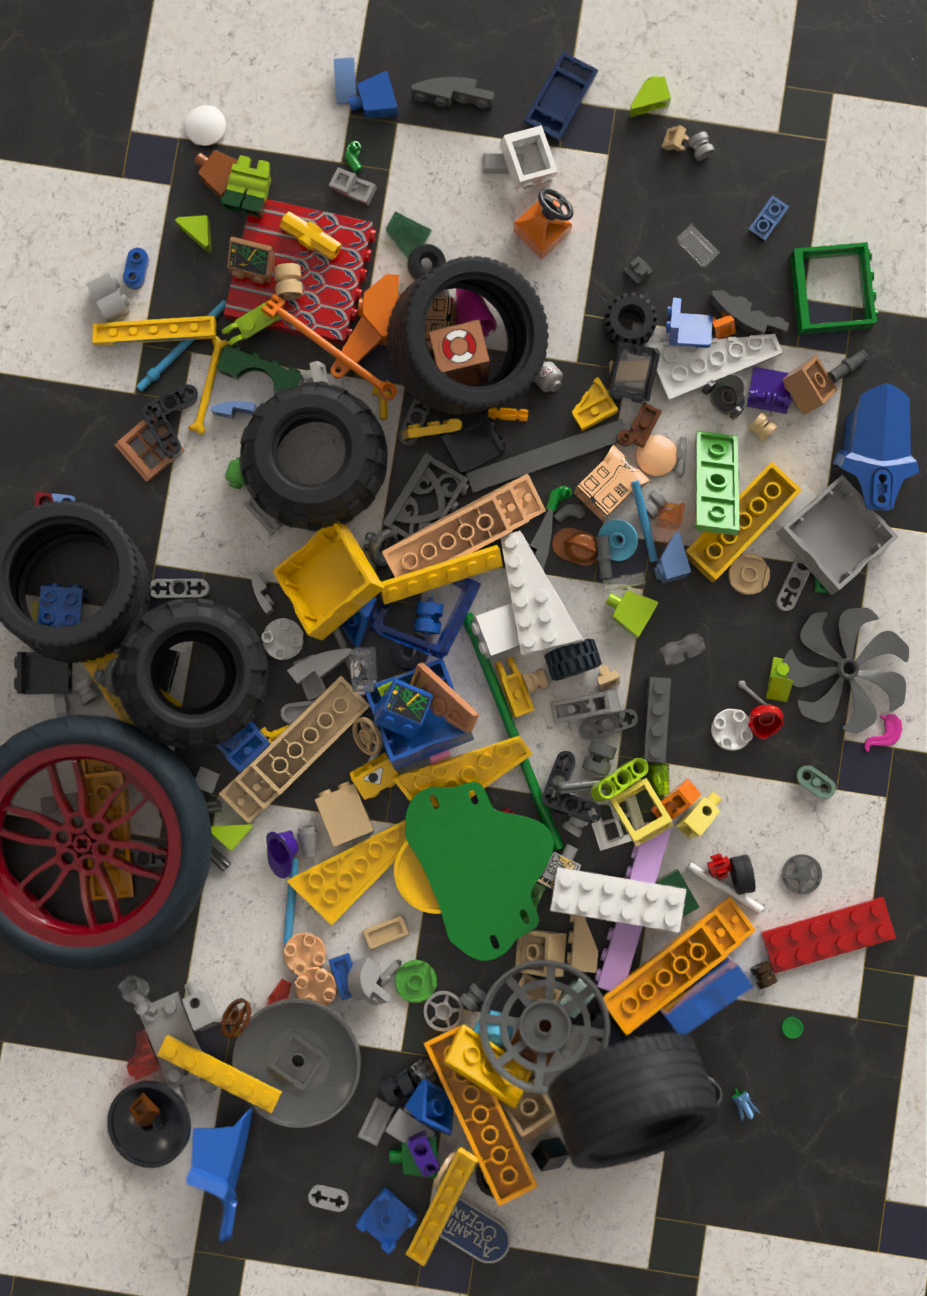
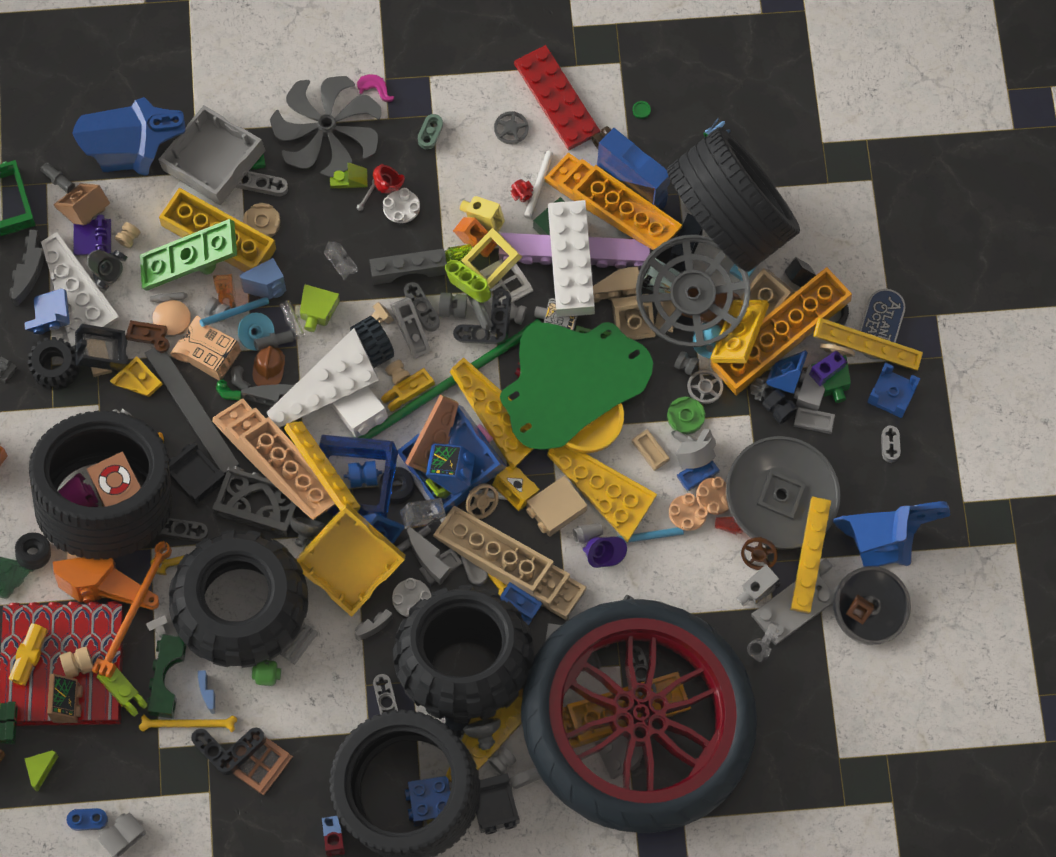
camera: 105 degrees left, 15 degrees down
yellow plate [92,316,216,346] -> none
clear red arch [126,1028,161,1081] -> none
dark azure bar [136,300,226,392] -> none
lime slope [211,824,254,851] -> none
yellow hinge [402,419,462,439] -> none
orange tile [712,313,736,339] -> none
black tyre [730,855,756,895] -> none

